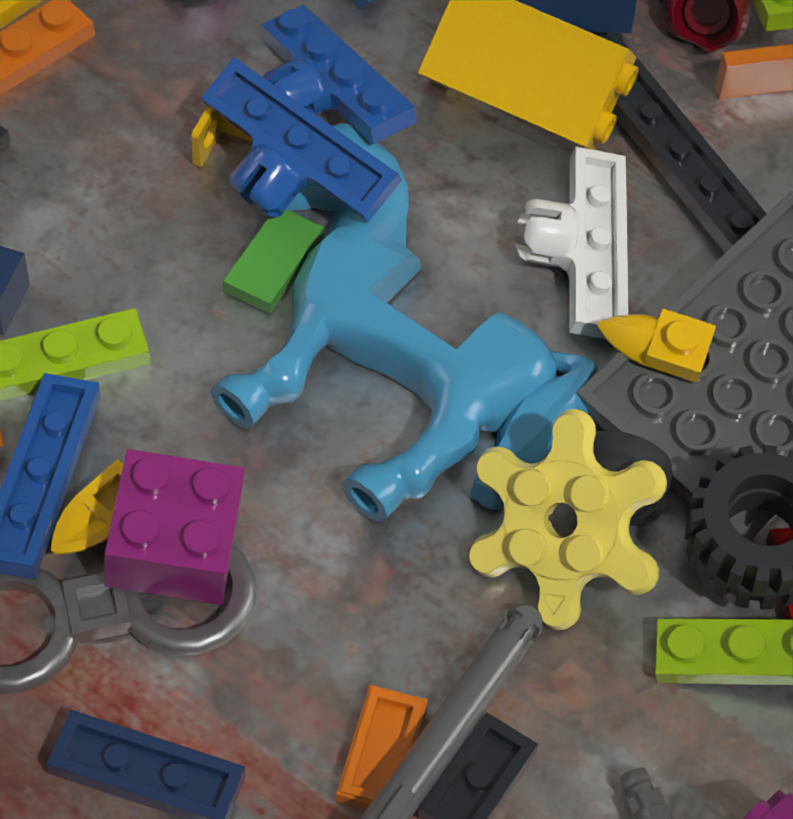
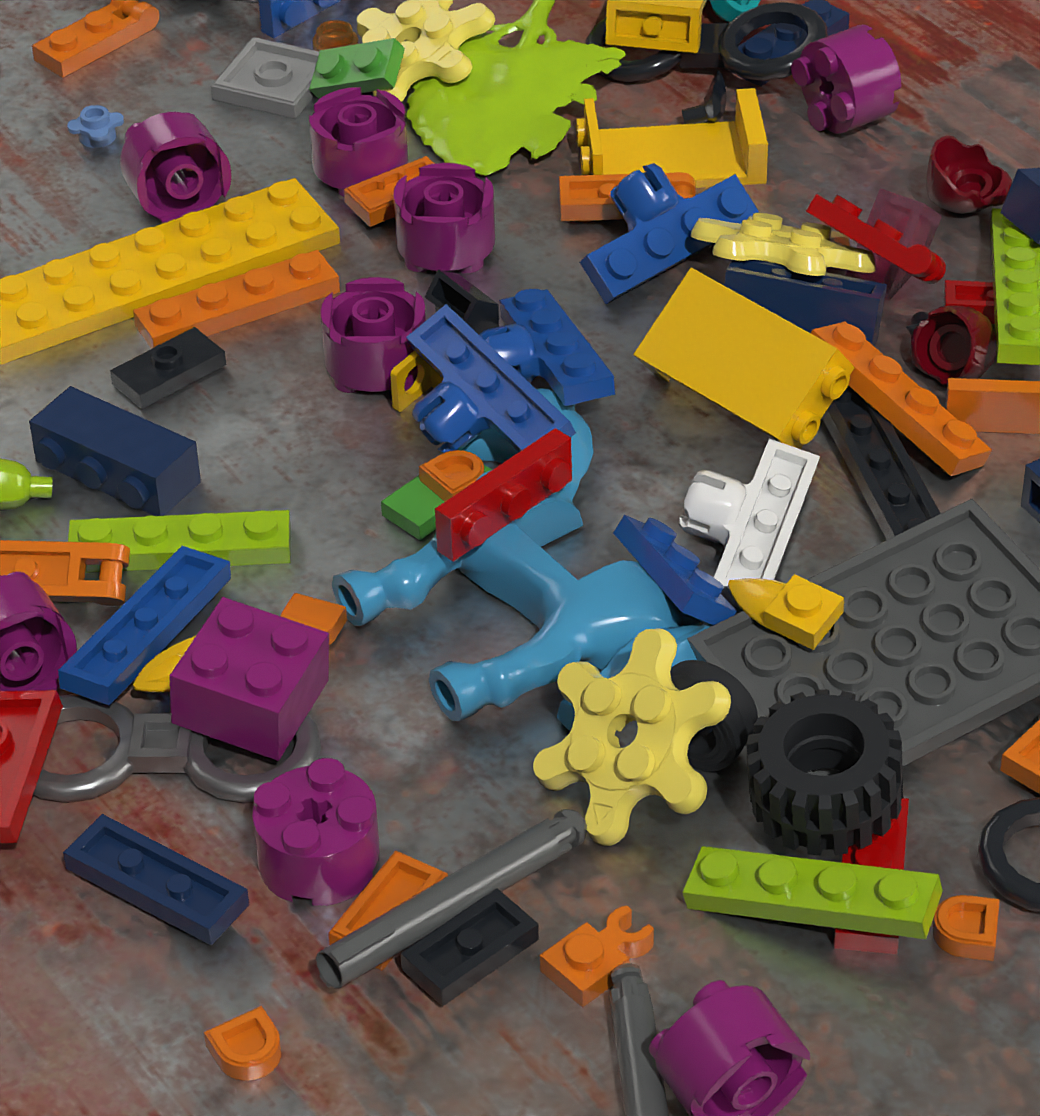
camera: 20 degrees right, 15 degrees down
none -> magenta brick [253,758,380,906]
none -> orange tile [280,593,347,645]
none -> magenta brick [321,277,426,393]
none -> orange tile [419,450,485,501]
none -> black piece [424,269,499,335]
none -> red plate [435,428,572,562]
none -> orange plate [540,905,654,1008]
none -> blue plate [613,514,737,625]
none -> orange plate [811,321,992,476]

